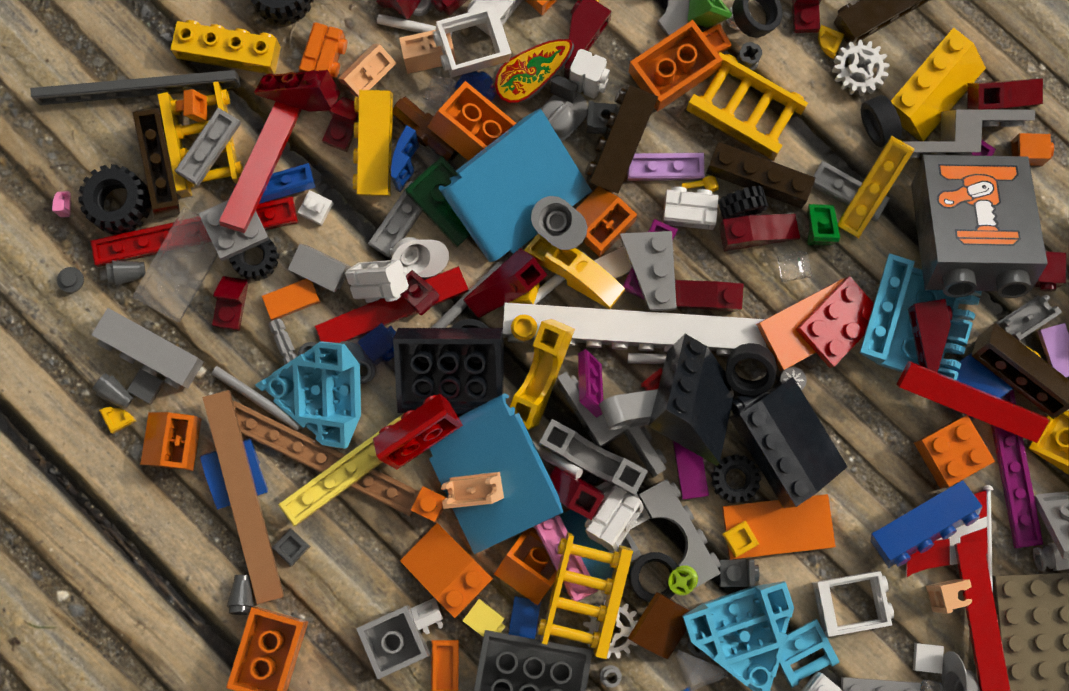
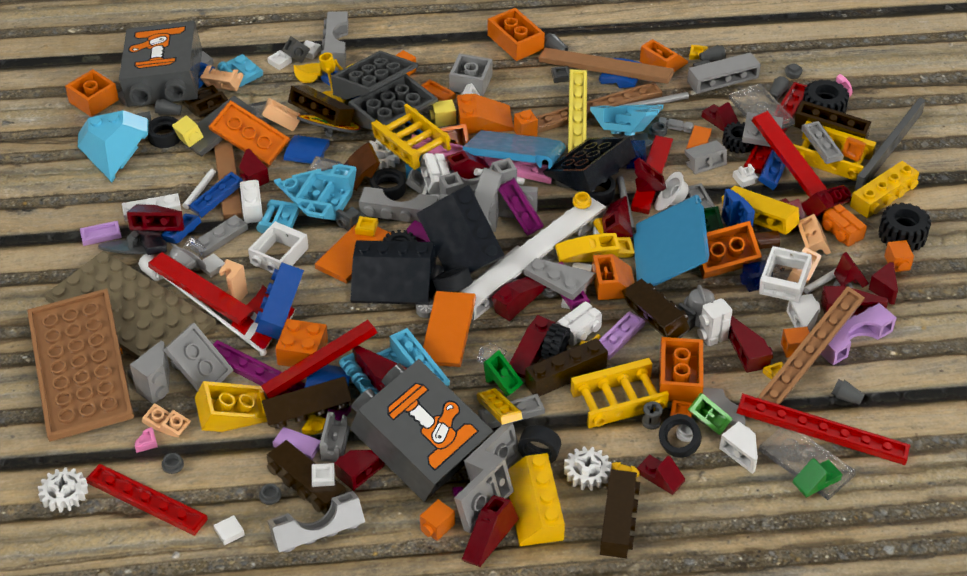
camera: 130 degrees right, 35 degrees down
white brick [345,260,409,303] -> none
red slope [373,394,463,470] -> none
light nougat hinge [441,472,504,509] -> none
shield [495,39,574,104] -> none
yellow arch [510,319,575,430] -> none
light grey piece [531,196,588,250] -> none
light grey pin [600,665,622,688] -> none
lime wheel [668,565,698,595] -> none
plate [795,276,874,368] -> none

